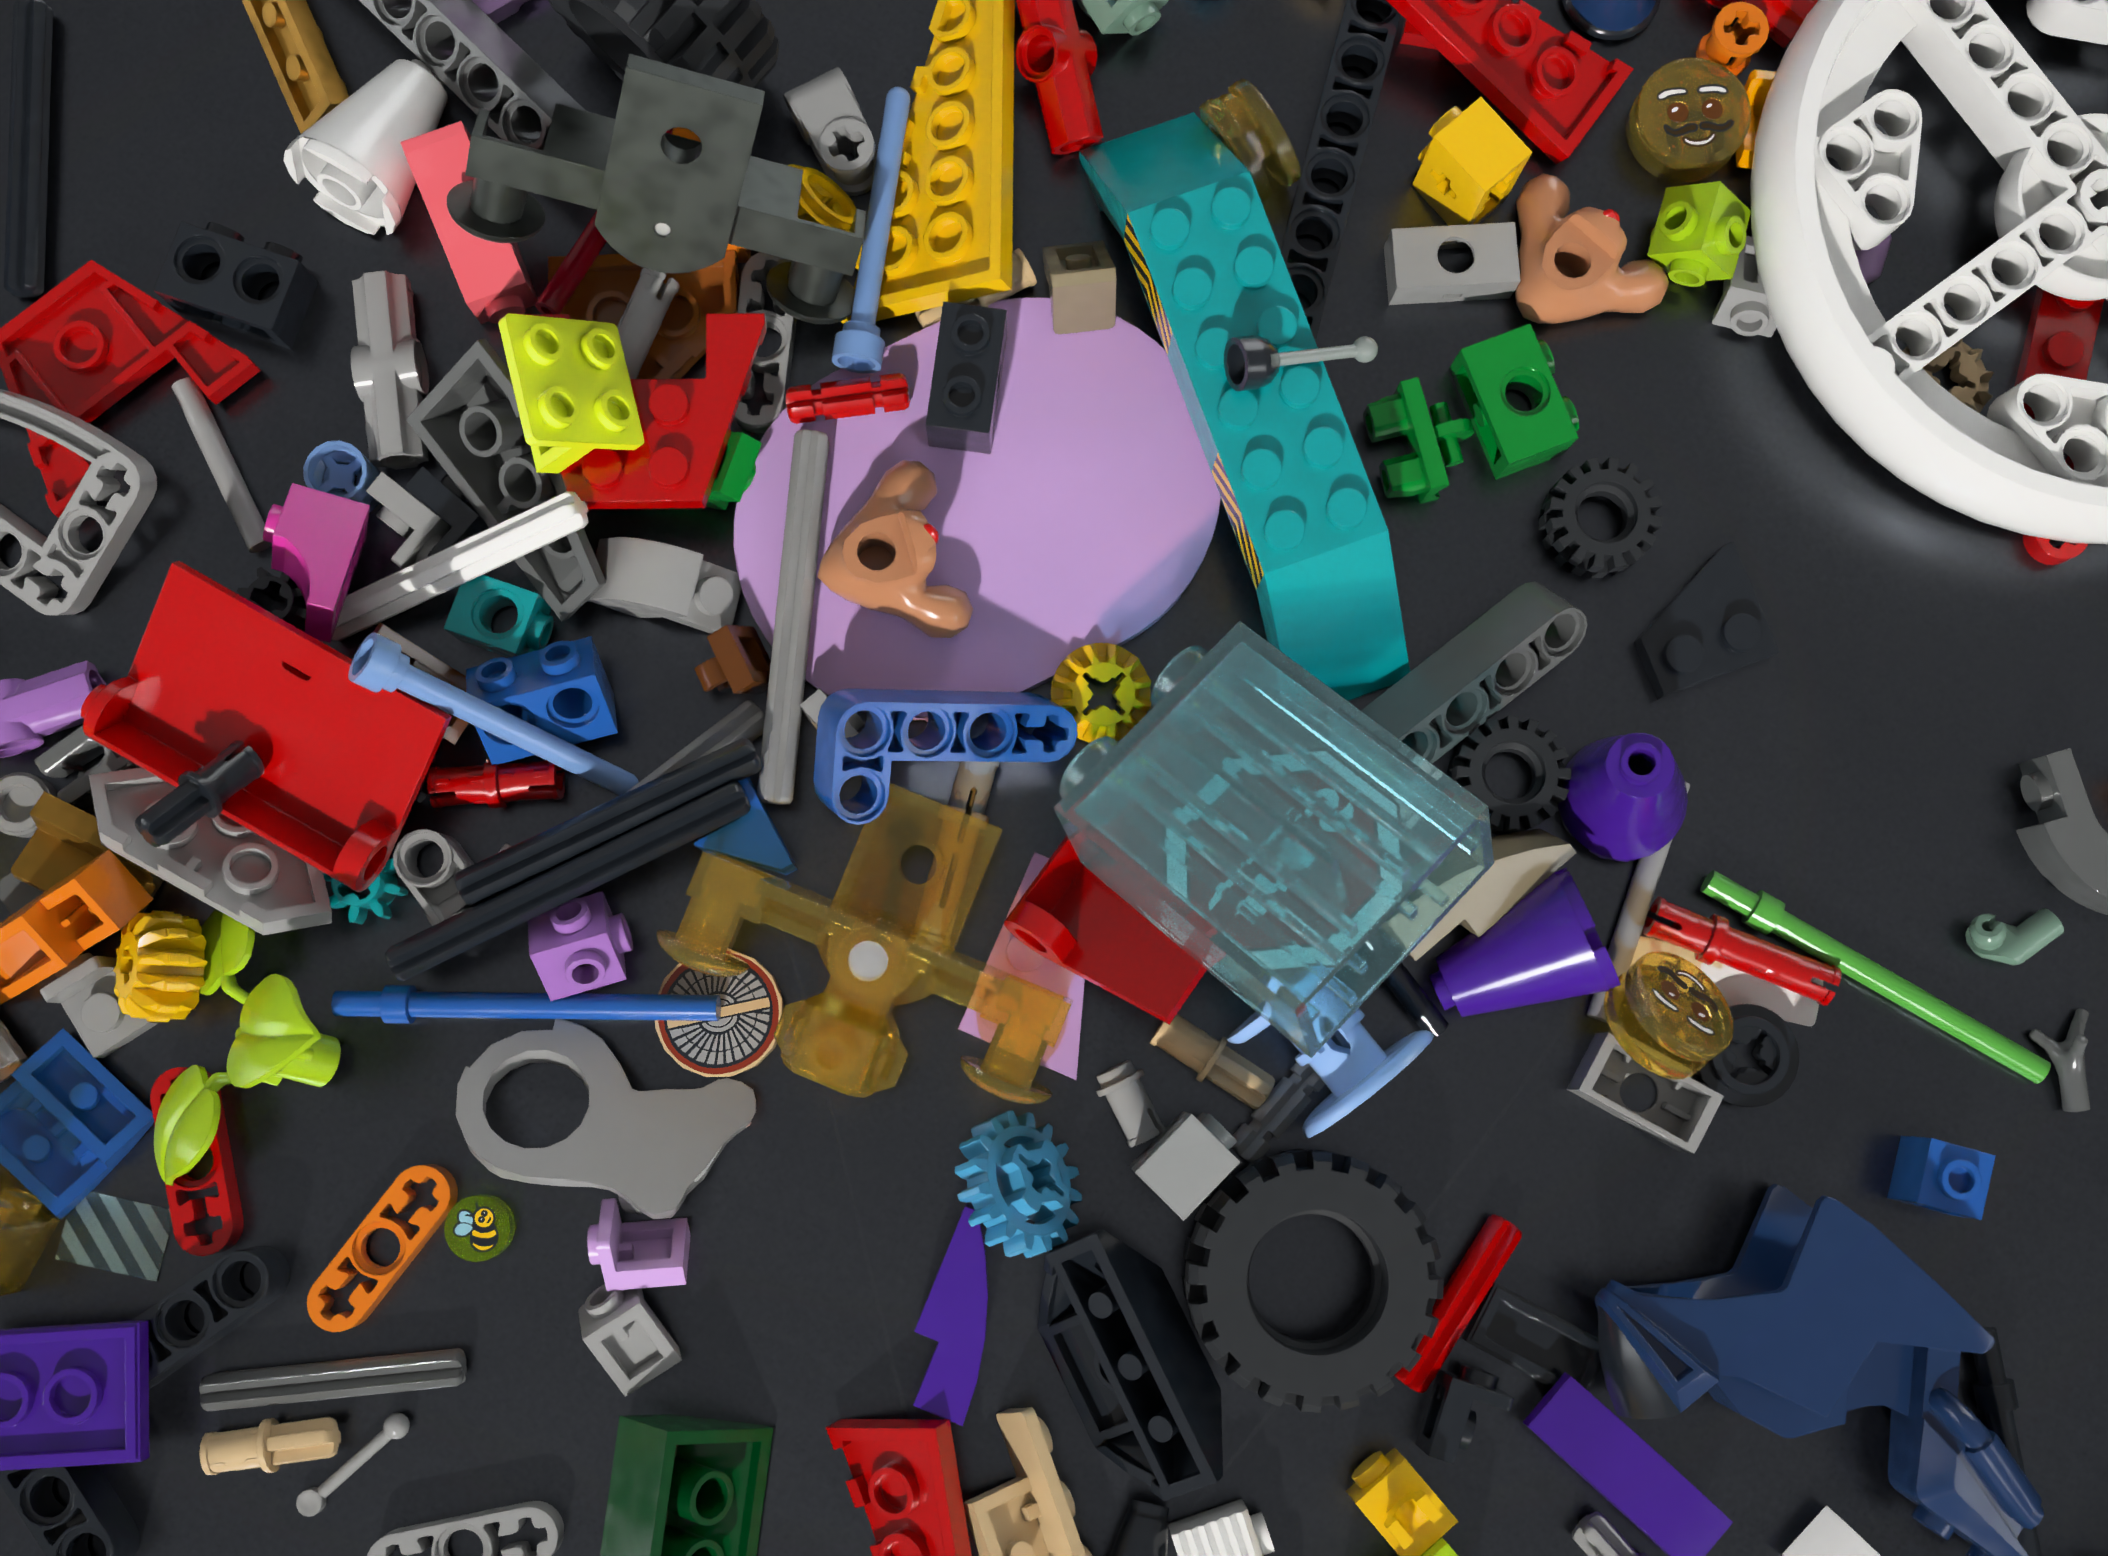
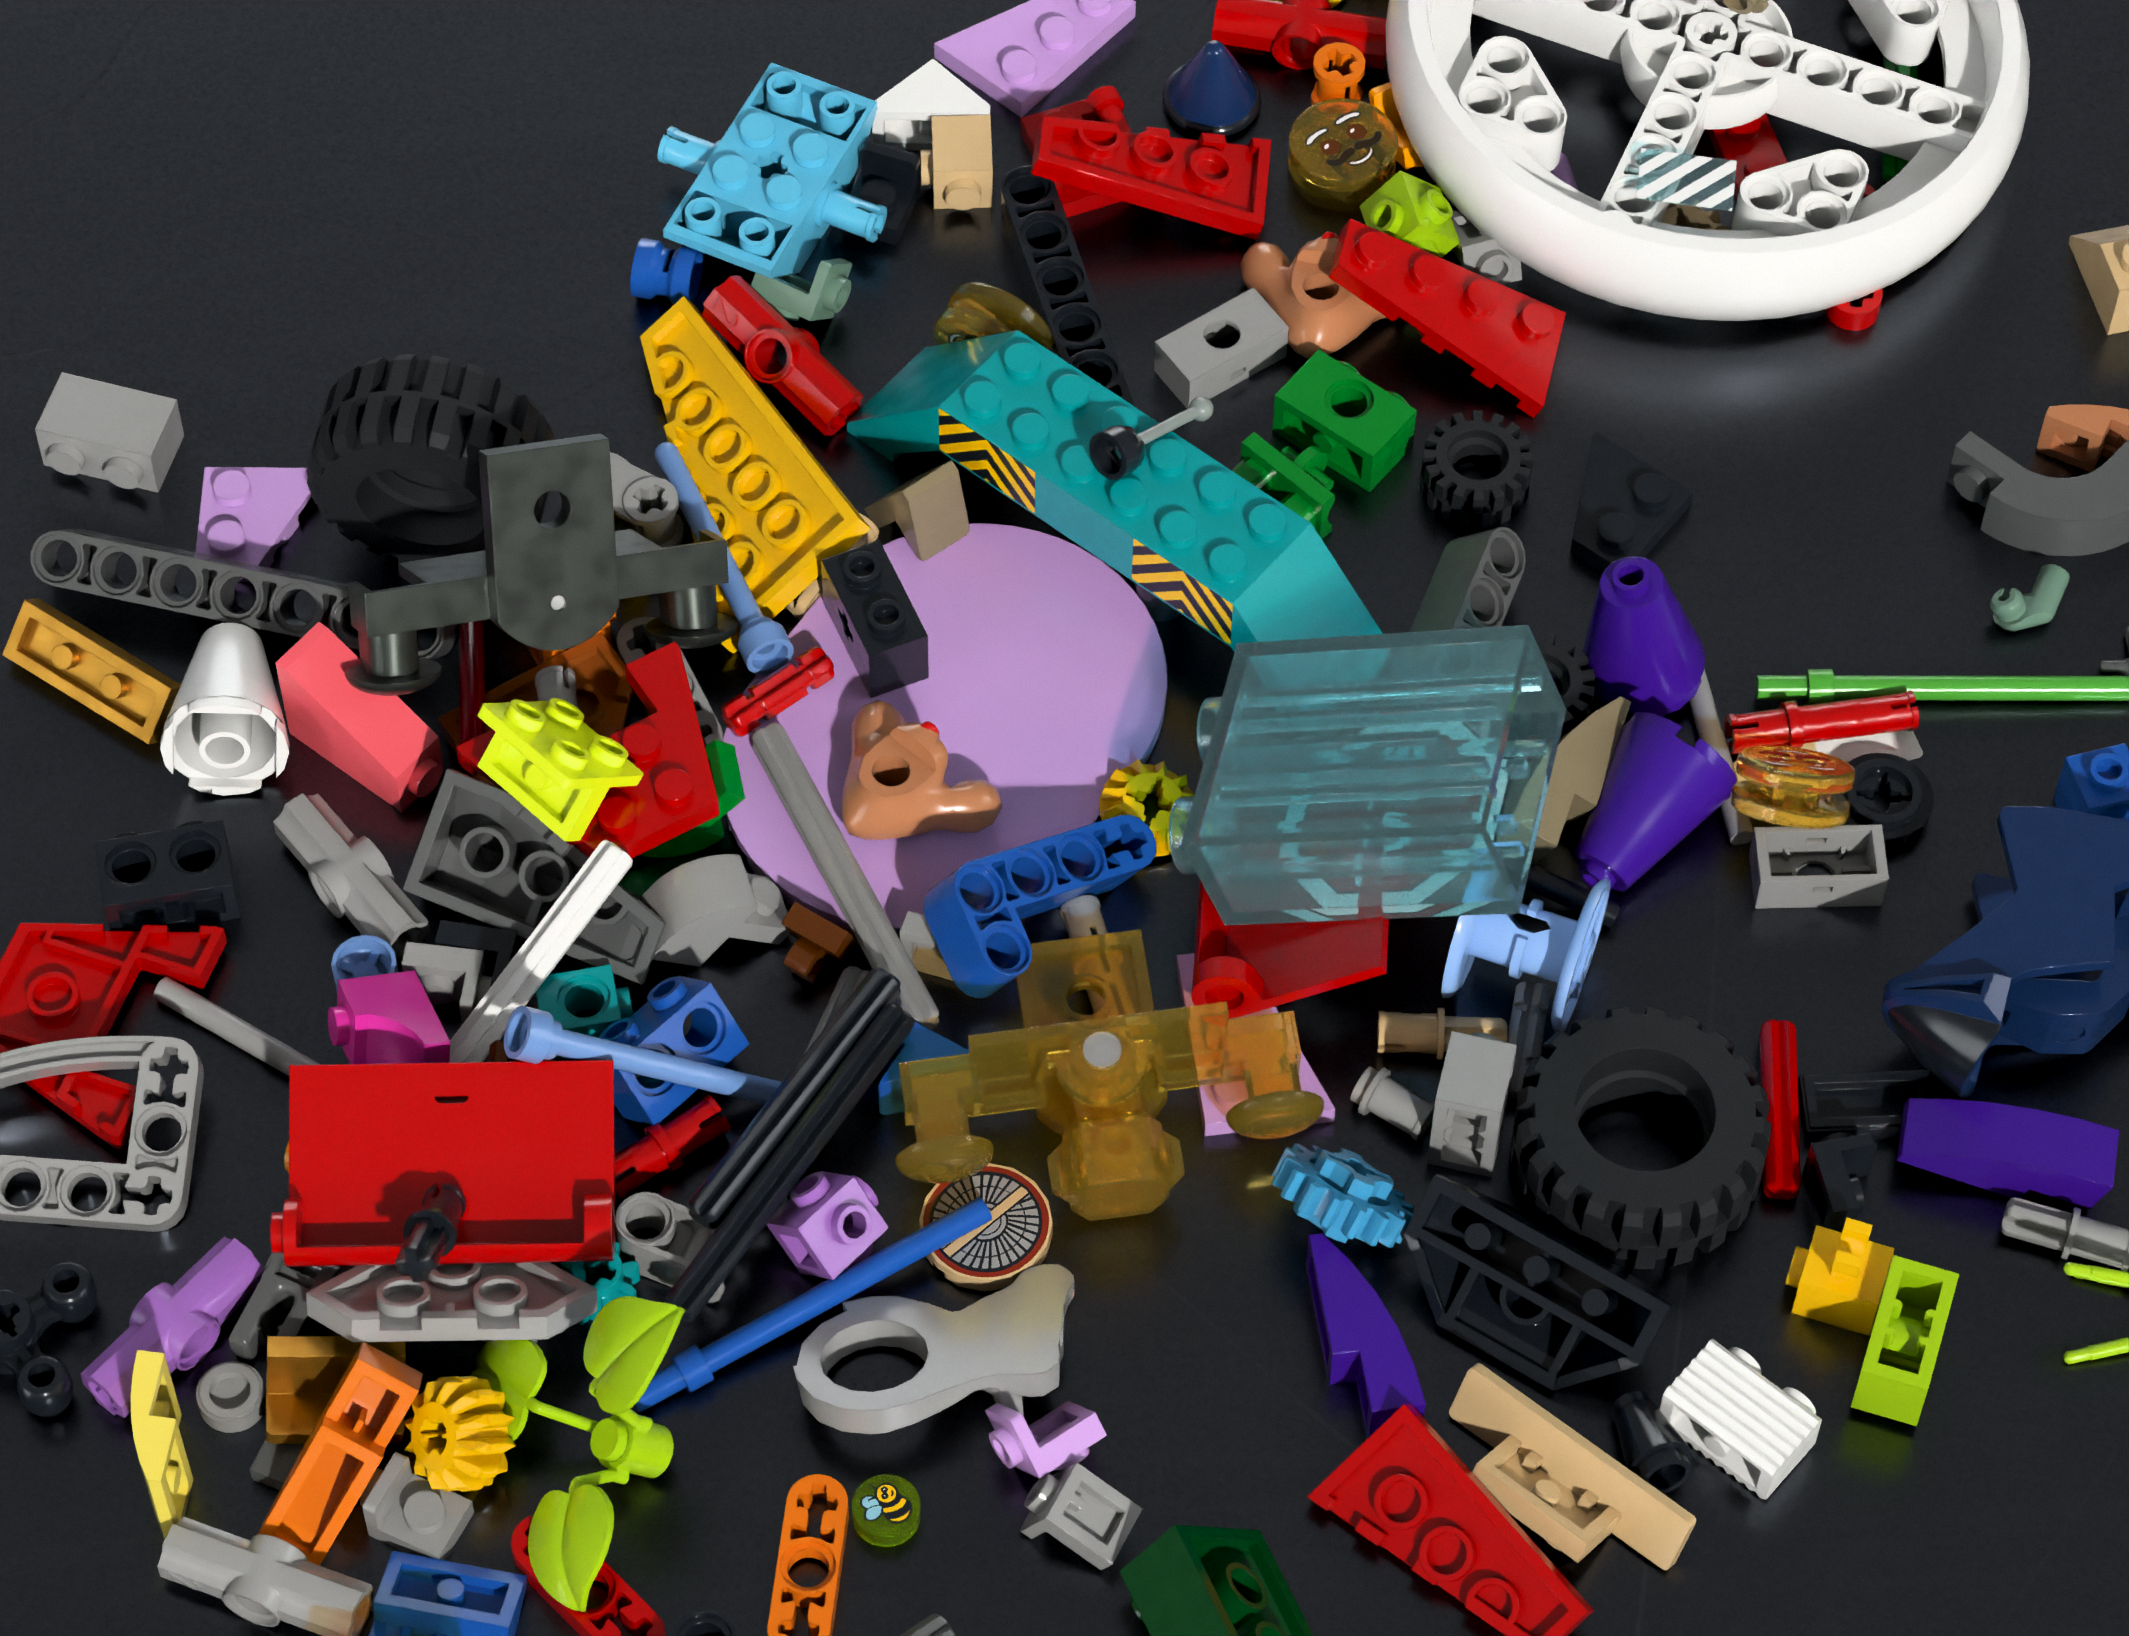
camera: 25 degrees left, 25 degrees down
yellow brick [1412,97,1532,226] -> none
none -> red wing [1329,218,1566,419]
none -> sticker [1636,148,1737,211]

